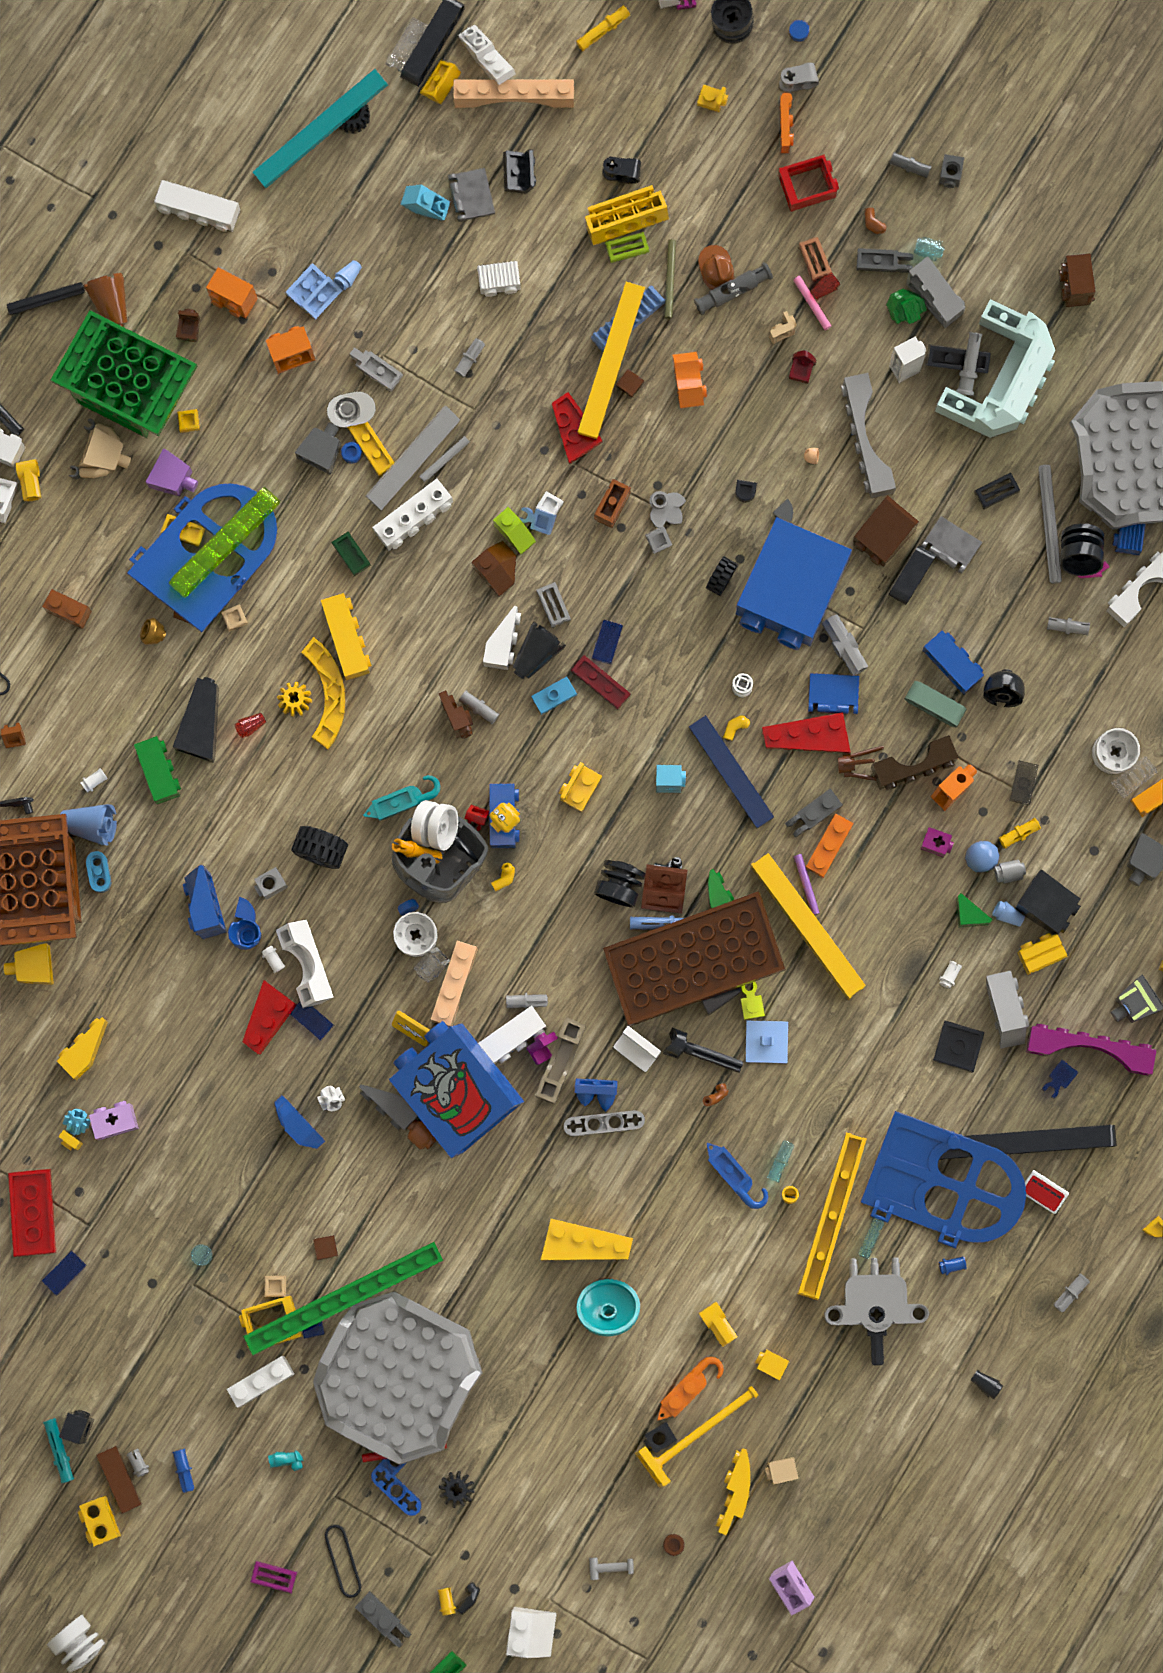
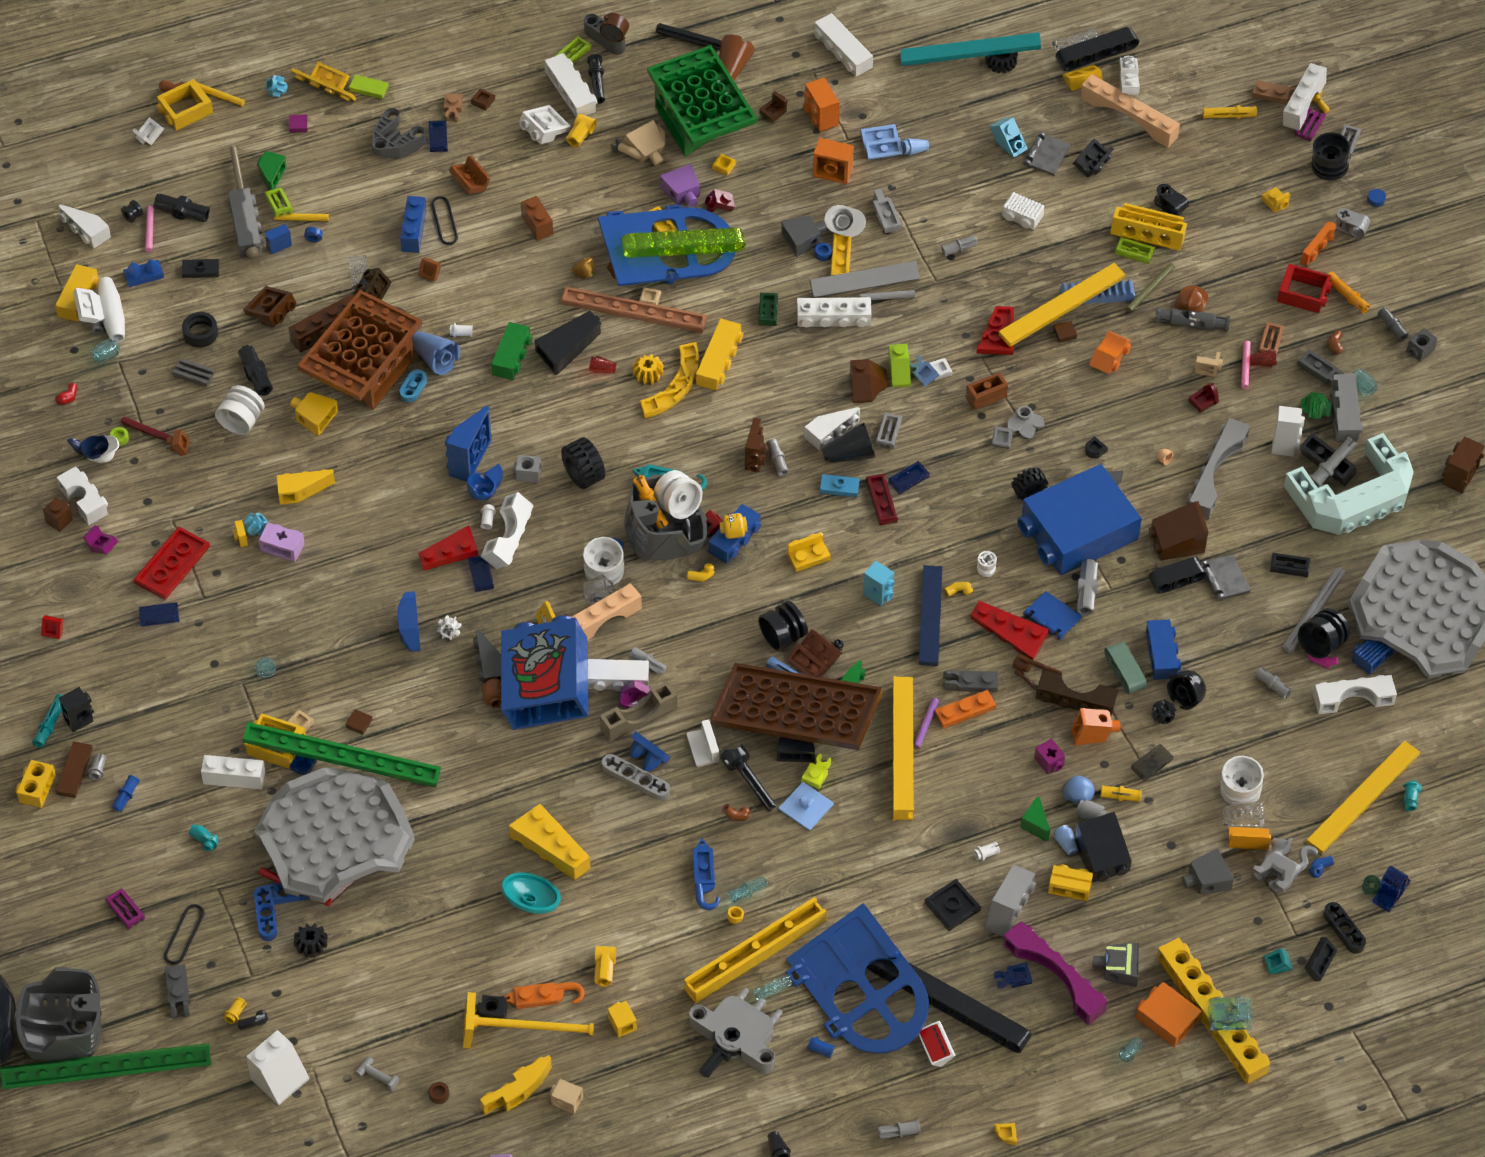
camera: 30 degrees right, 25 degrees down
none -> nougat tile [561,287,707,333]
none -> dark red bracket [705,189,735,212]
none -> black gear [1151,700,1177,724]
none -> light orange pin [1328,271,1371,314]

